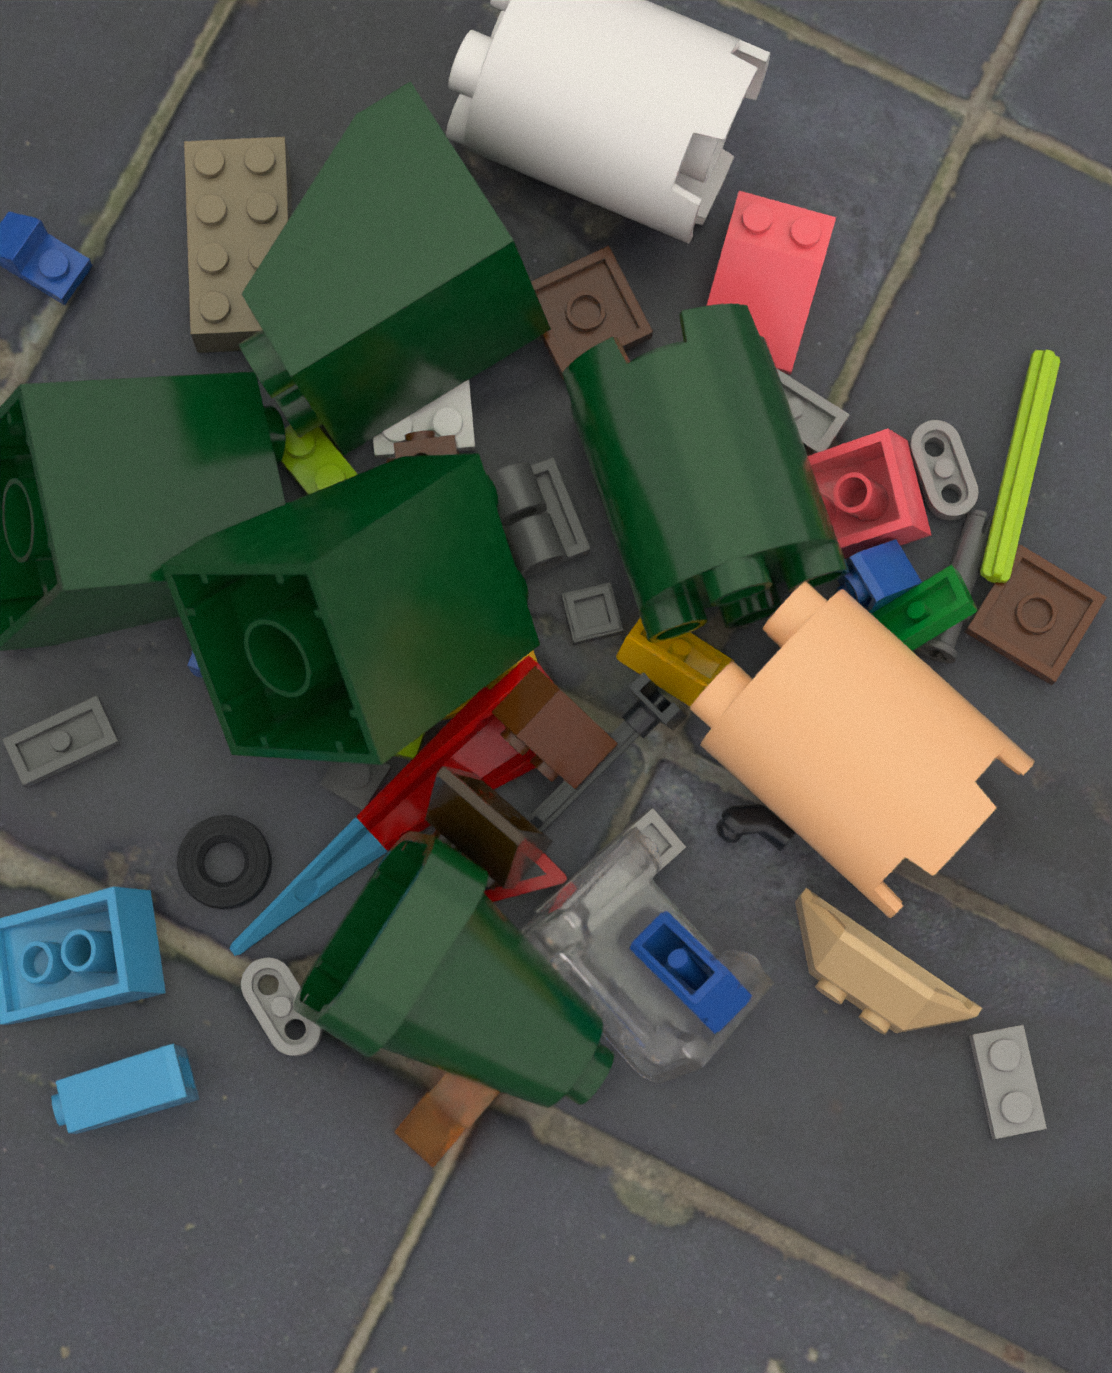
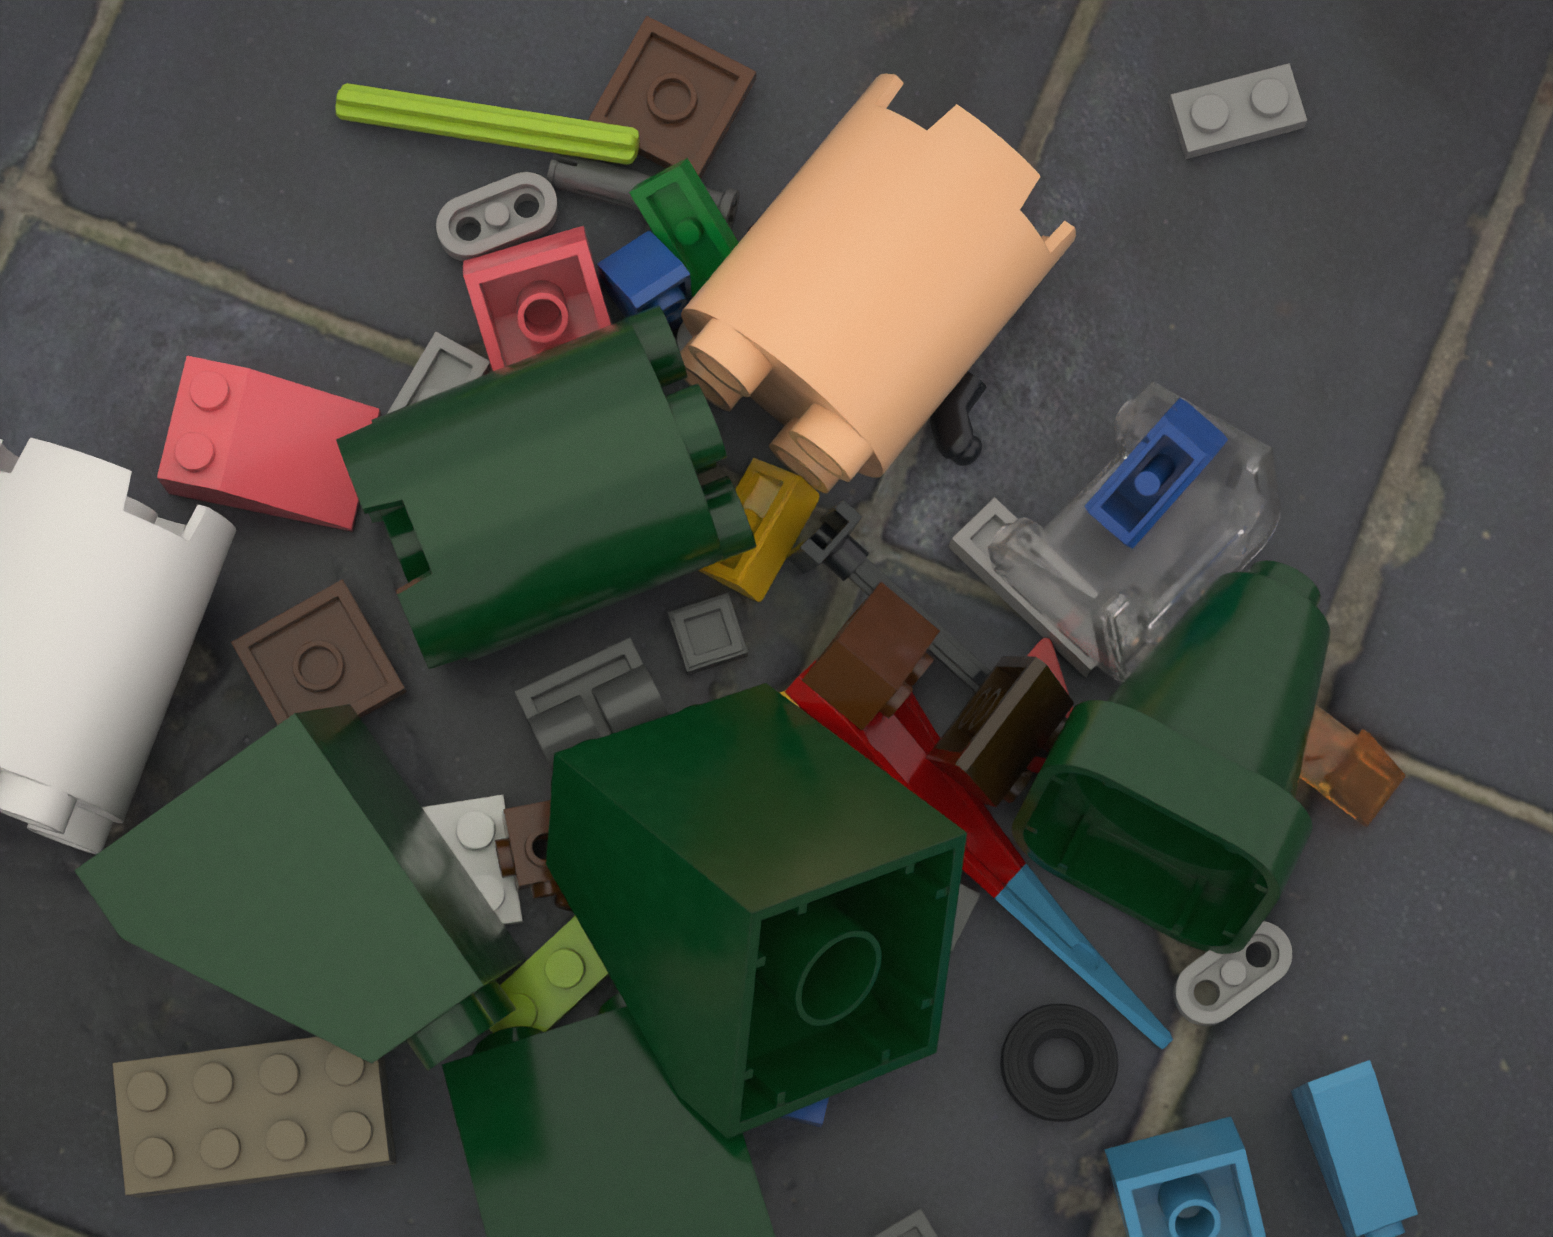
camera: 90 degrees left, 0 degrees up
tan wedge [795,888,982,1035] -> none

